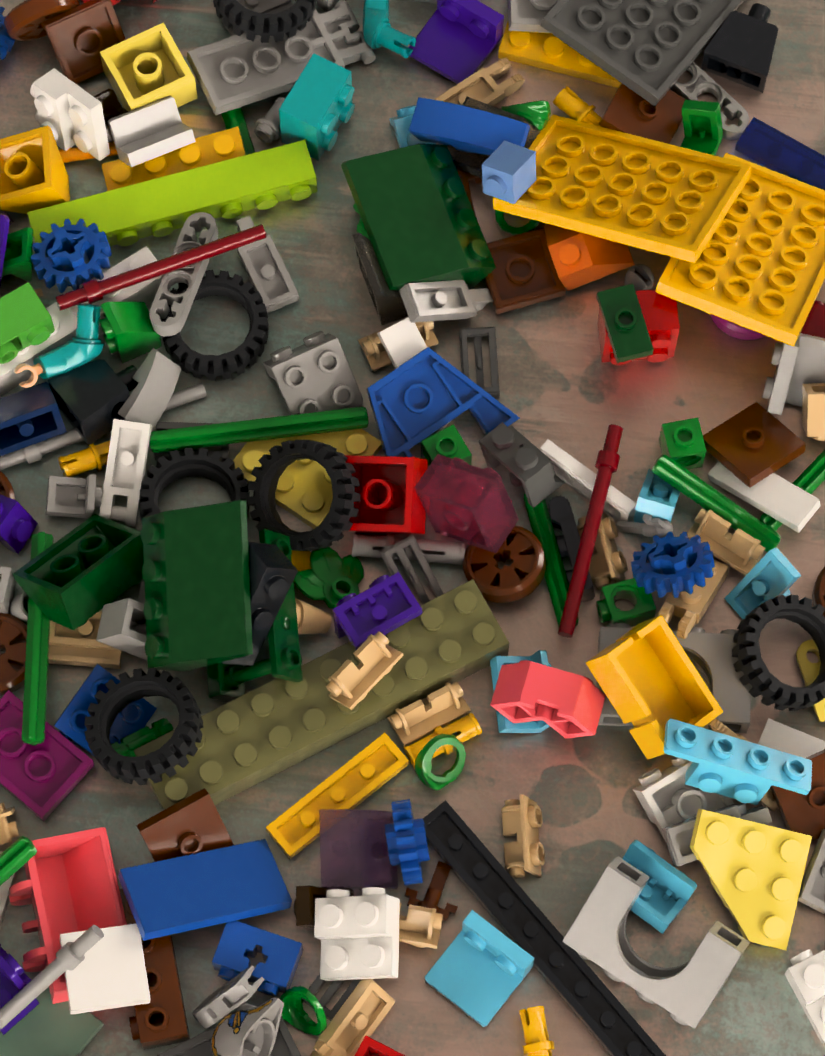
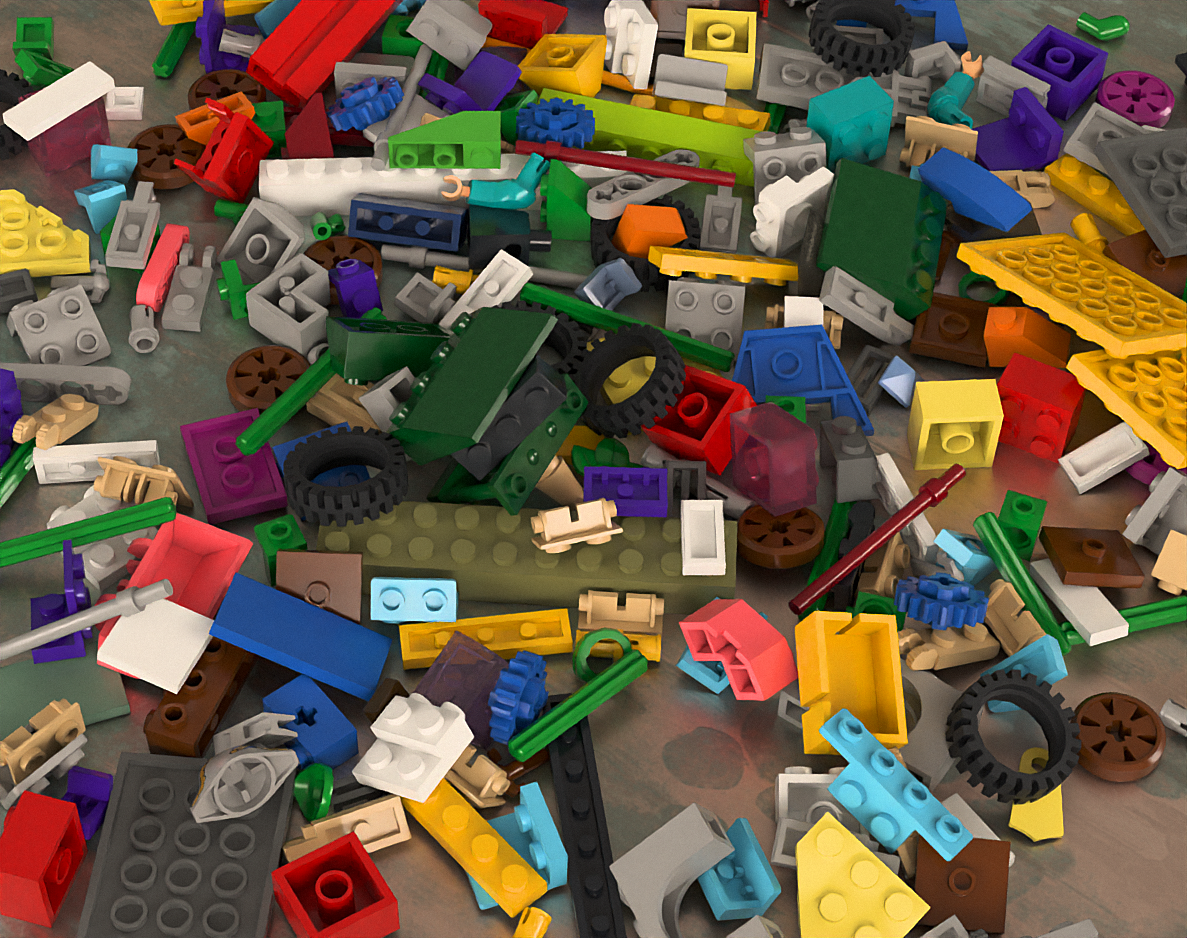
camera: 30 degrees right, 20 degrees down
light grey slope [118,348,181,432] -> none
medium blue brick [481,140,537,204] -> none
green piece [500,100,551,130] -> none
tan hinge [501,794,545,878] -> none
dark green plate [596,283,654,363] -> none
none -> green bracket [254,514,308,587]
none -> bracket [371,577,459,624]
none -> yellow plate [400,778,547,918]
none -> green axle [508,649,648,762]
none -> sand blue bracket [574,258,642,311]
none -> orange slope [611,204,688,259]
none -> yellow plate [648,246,803,286]
none -> white tile [680,500,726,575]
none -> light grey bracket [743,127,827,205]
none -> white plate [750,166,834,258]
none -> light blue slope [878,355,925,408]
none -> tan hinge [899,116,978,167]
none -> light yellow brick [907,379,1004,470]
none -> white tile [1058,421,1150,495]

